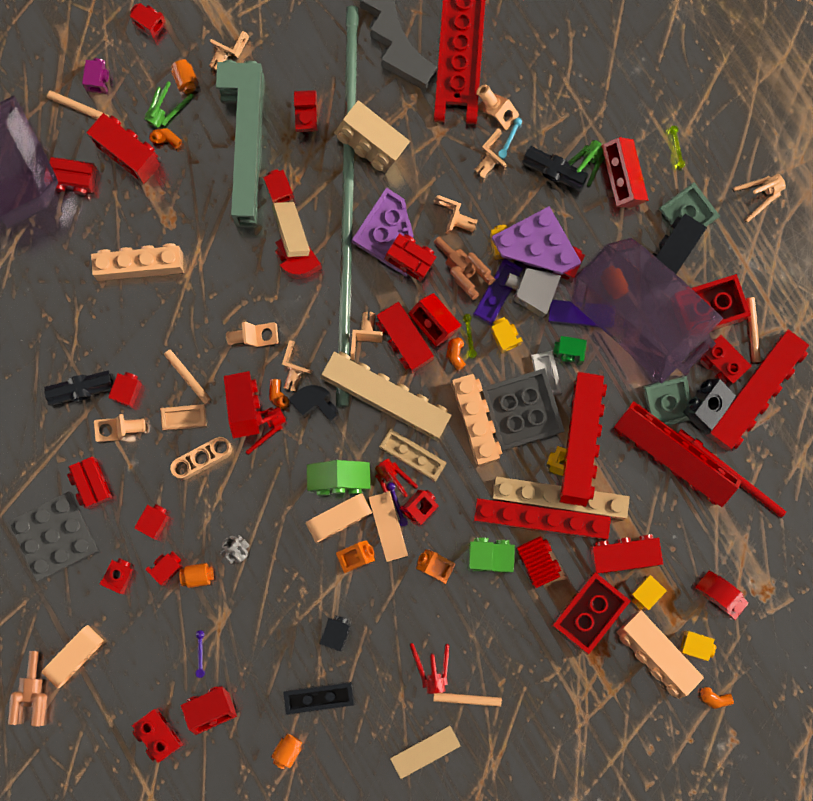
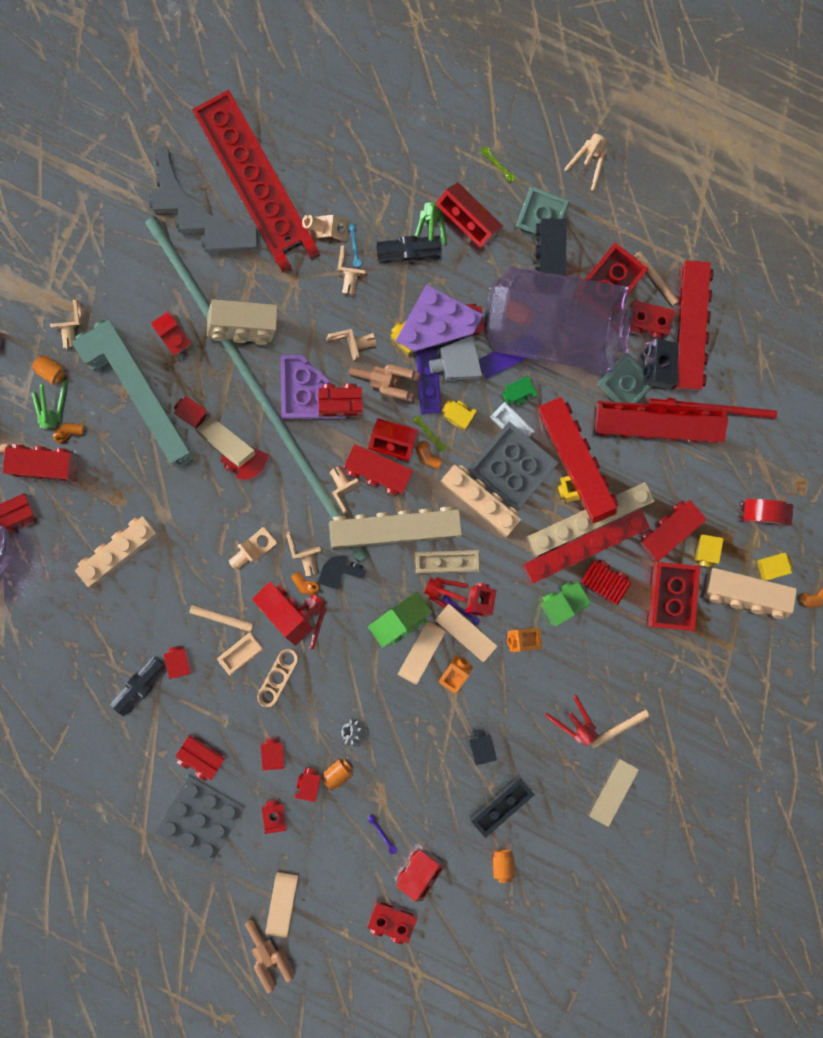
camera: 30 degrees left, 5 degrees up
light nougat bracket [94,414,145,442] -> none

